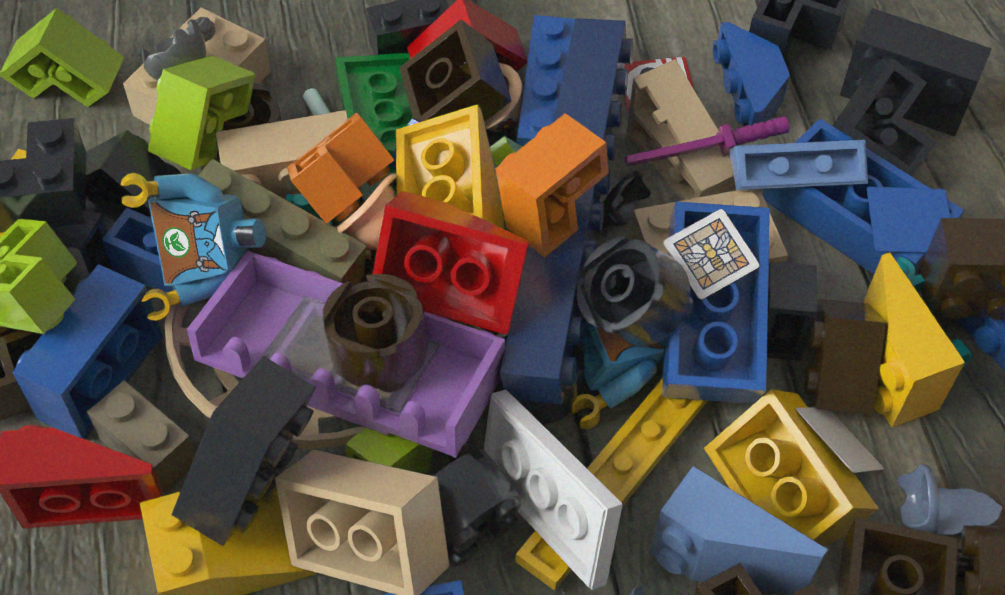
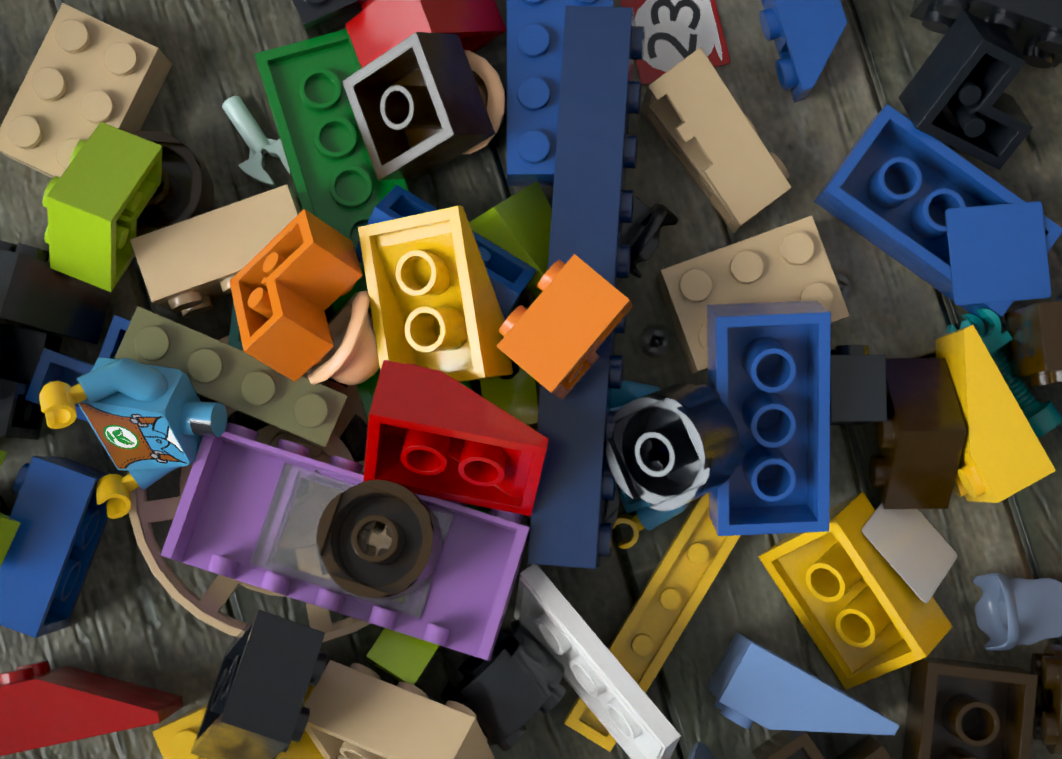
camera: 10 degrees left, 30 degrees up
dark tan brick [87,380,196,494] -> none
dark grey hair [142,17,216,81] -> none
magenta sword [624,116,789,166] -> none
sticker [663,209,759,299] -> none
medium blue slope [730,140,868,190] -> none

